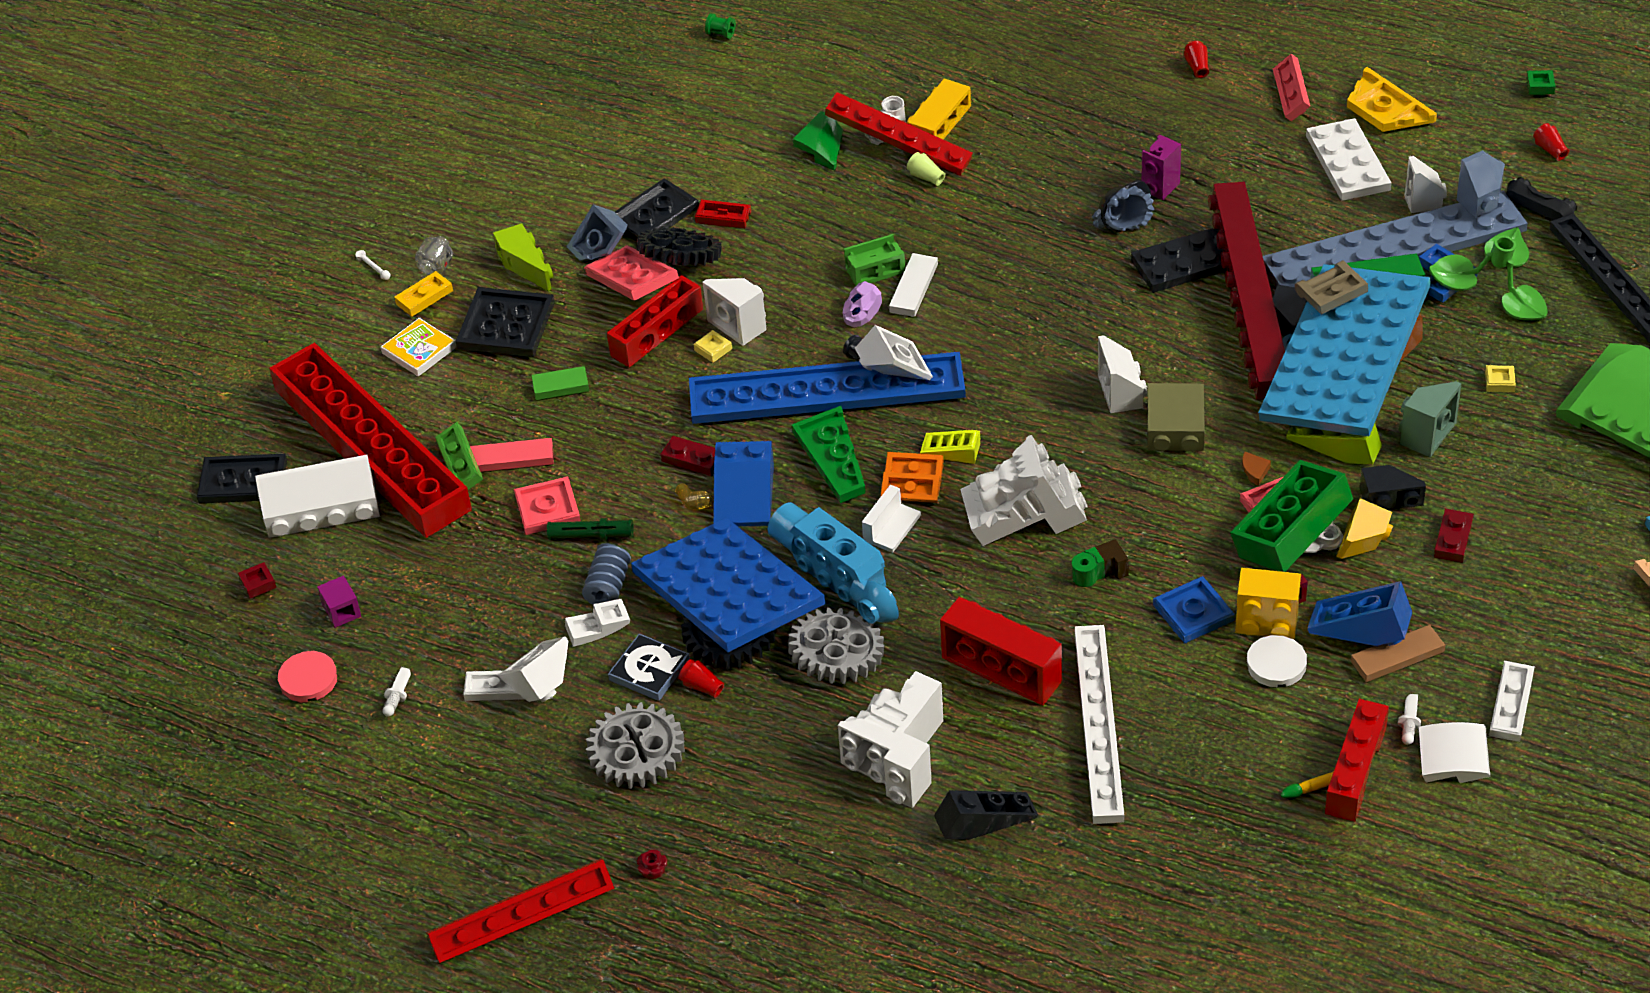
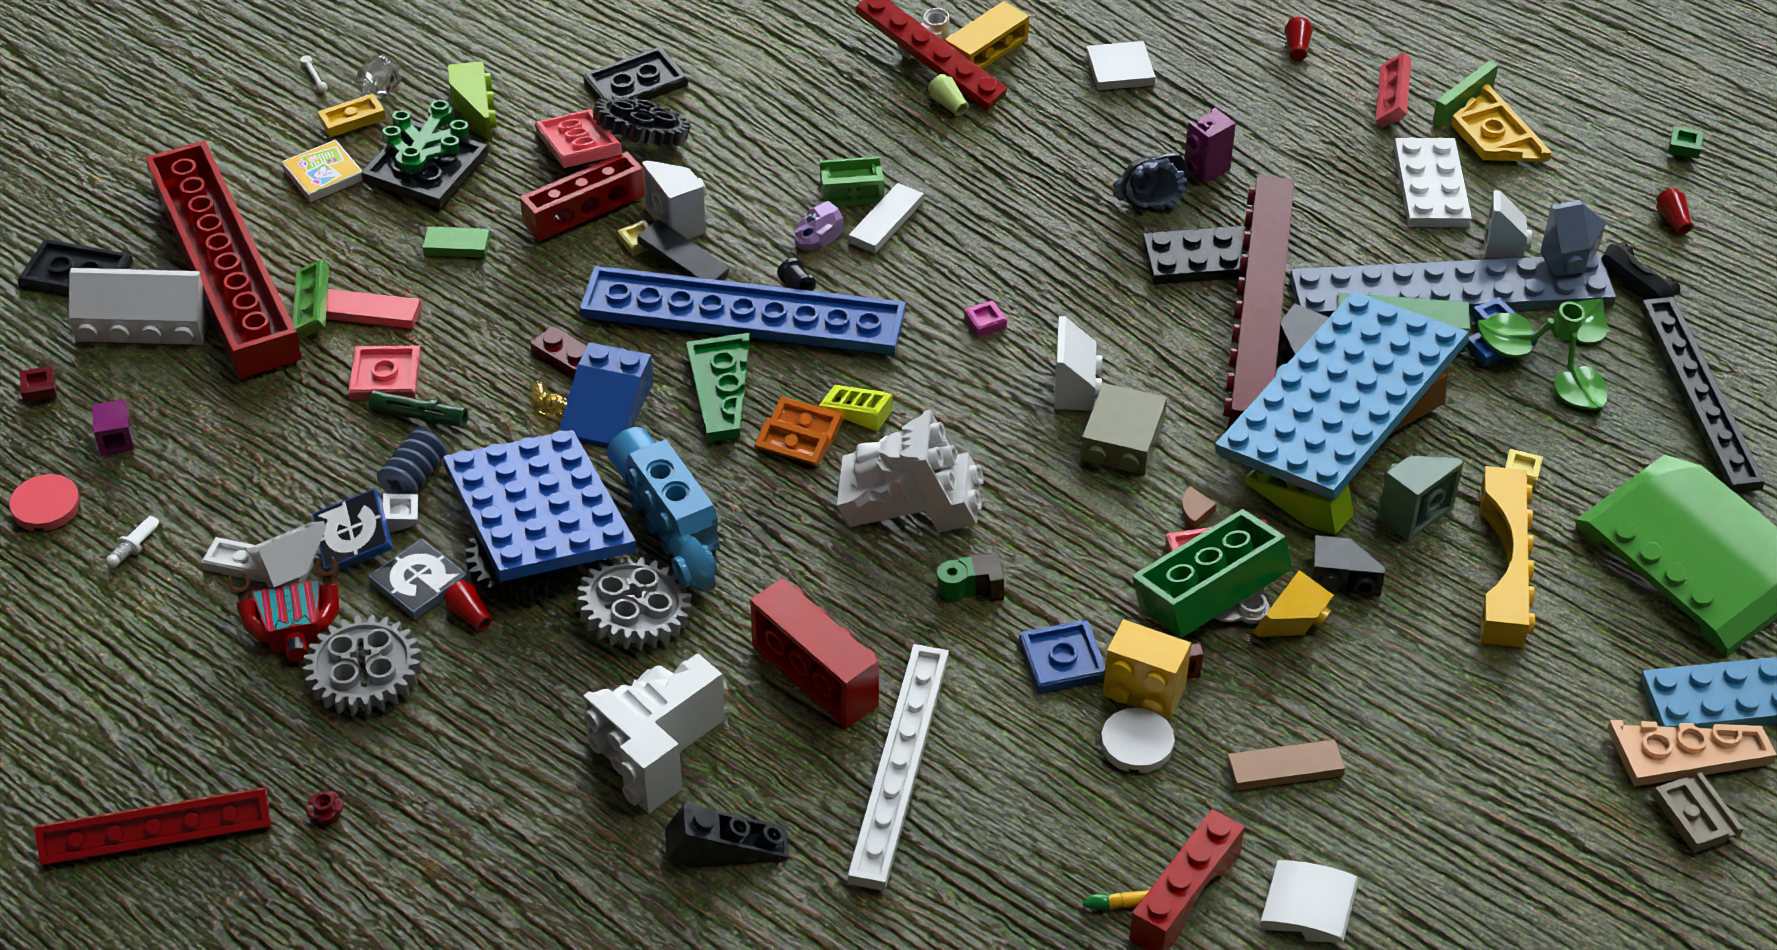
camera: 10 degrees right, 0 degrees up
sand blue slope [566,204,628,262] -> none
red tile [695,199,751,229] -> none
green slope [793,111,843,170] -> none
white slope [855,325,933,381] -> none
white panel [862,485,921,553] -> none
dark tan plate [1295,260,1368,315] -> none
blue slope [1307,581,1412,646] -> none
white piece [1398,694,1421,745] -> none
dark red plate [1434,508,1474,563] -> none
white tile [1489,661,1535,742] -> none
none -> red torso [228,557,340,662]
none -> tile [312,488,393,572]
none -> green plant [382,100,469,173]
none -> black tile [637,219,729,280]
none -> dark pink tile [964,300,1007,337]
none -> white tile [1086,41,1155,90]
none -> bright green tile [1433,61,1498,128]
none -> yellow arch [1480,466,1535,648]

